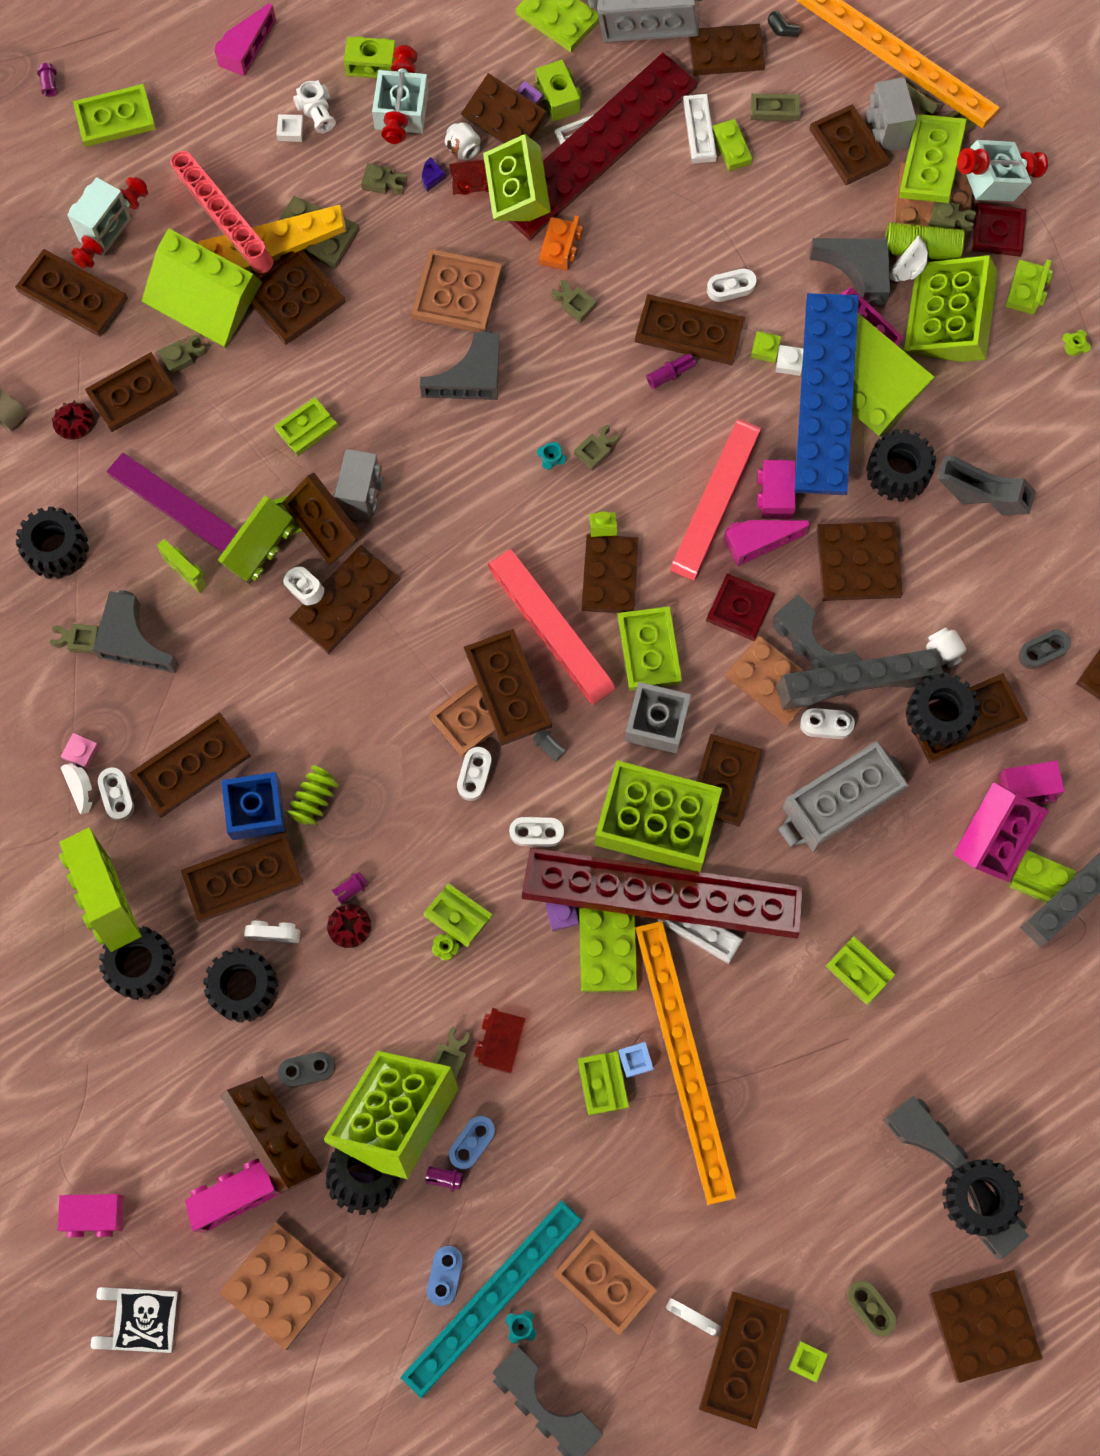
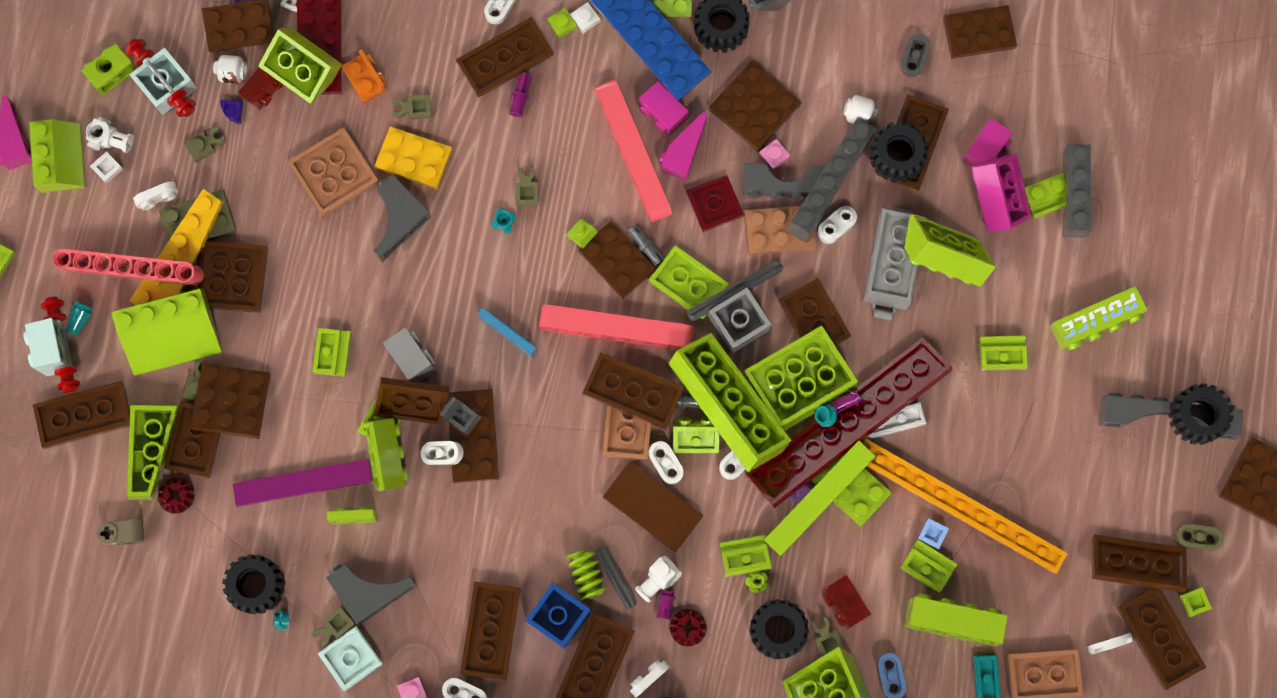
camera: 45 degrees left, 5 degrees up
none -> lime slope [29,119,86,193]
none -> teal cone [65,301,93,336]
none -> lime wedge [127,405,179,500]
none -> white plate [133,182,178,210]
none -> reddish brown plate [190,363,271,439]
none -> teal plate [273,608,289,632]
none -> light aqua plate [318,626,383,692]
none -> yellow plate [374,127,453,190]
none -> dark grey bracket [440,397,481,435]
none -> dark azure tile [478,308,537,358]
none -> dark grey axle [595,546,637,609]
none -> reddish brown tile [603,461,703,553]
none -> dark grey pin [627,223,666,267]
none -> white connector [635,556,682,603]
none -> lime brick [669,333,792,472]
none -> lime bracket [673,417,719,453]
none -> dark grey axle [687,260,783,321]
none -> black tyre [749,599,809,660]
none -> bright pink plate [759,139,790,171]
none -> lime tile [764,441,875,556]
none -> teal plate [815,404,837,427]
none -> magenta pin [831,389,862,414]
none -> lime slope [904,214,996,287]
none -> lime brick [904,594,1008,646]
none -> lime brick [1050,286,1147,351]
none -> reddish brown plate [1092,535,1187,592]

